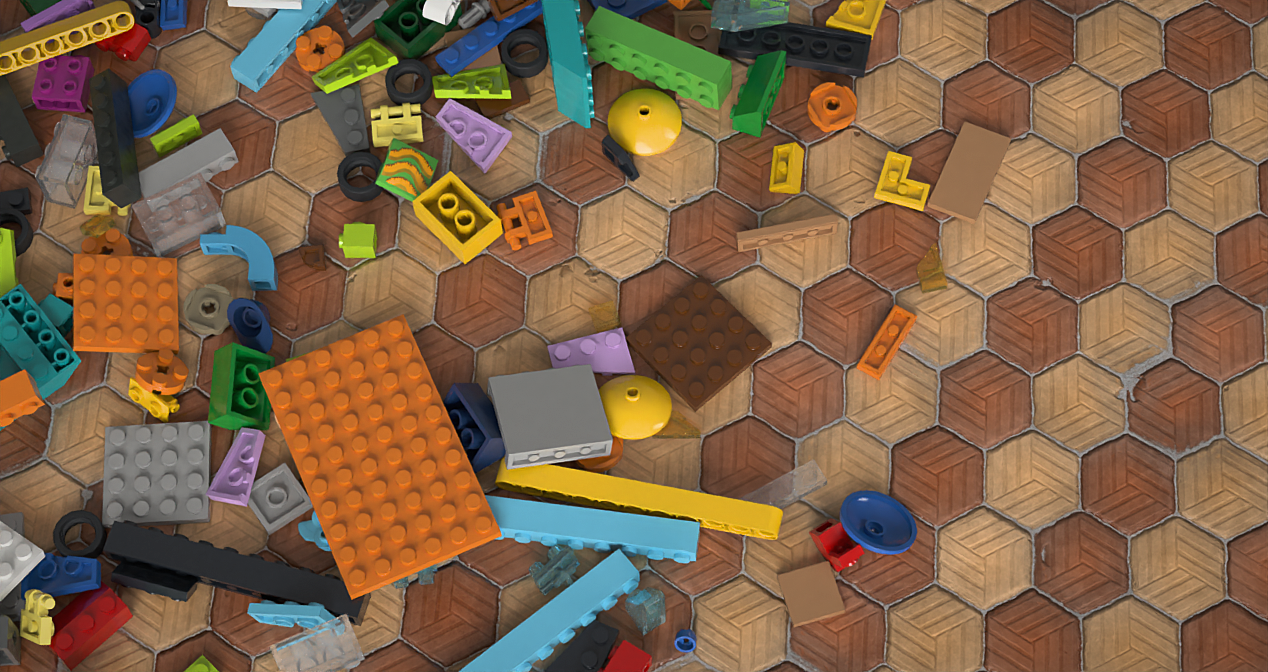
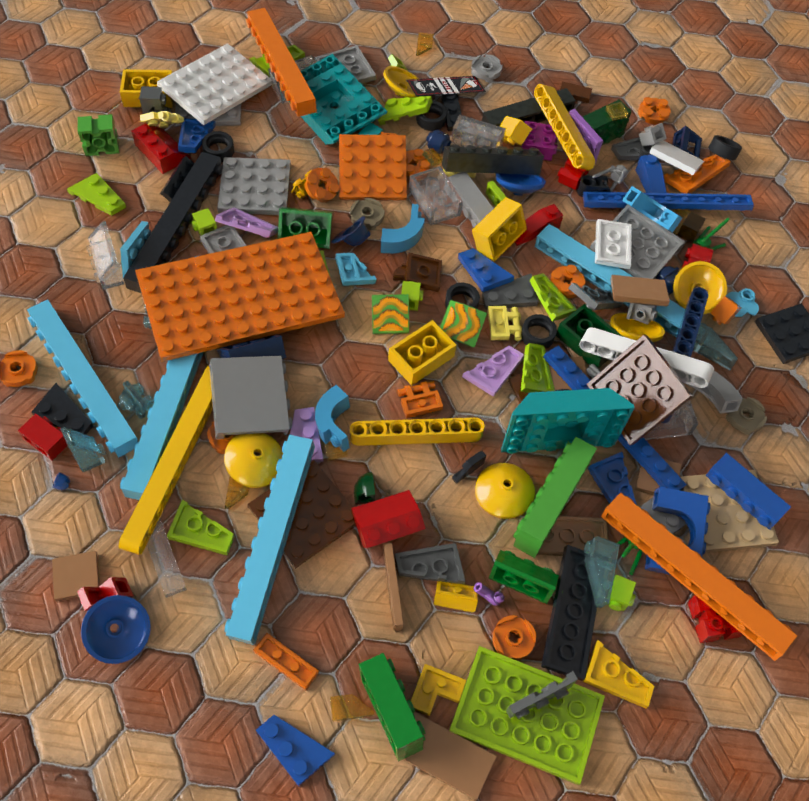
camera: 85 degrees right, 5 degrees down
none -> lime wing [167,499,234,555]
none -> lime brick [191,208,217,236]
none -> medium azure brick [225,435,315,645]
none -> blue wing [256,715,335,787]
none -> dark azure arch [315,385,350,452]
none -> medium azure wing [335,253,377,286]
none -> yellow beam [350,418,485,446]
none -> red slope [351,490,426,548]
none -> dark green brick [354,471,375,504]
none -> green brick [359,653,426,762]
none -> slope [372,294,409,334]
none -> dark grey wing [395,543,466,585]
none -> reddish brown tile [405,252,442,292]
none -> dark blue head [426,130,451,154]
none -> lime plate [449,646,605,785]
none -> blue wing [458,248,514,292]
none -> yellow brick [472,197,527,262]
none -> medium lavender arm [474,582,505,606]
none -> yellow brick [495,116,532,146]
none -> dark grey wing [506,671,578,719]
none -> red slope [514,204,564,246]

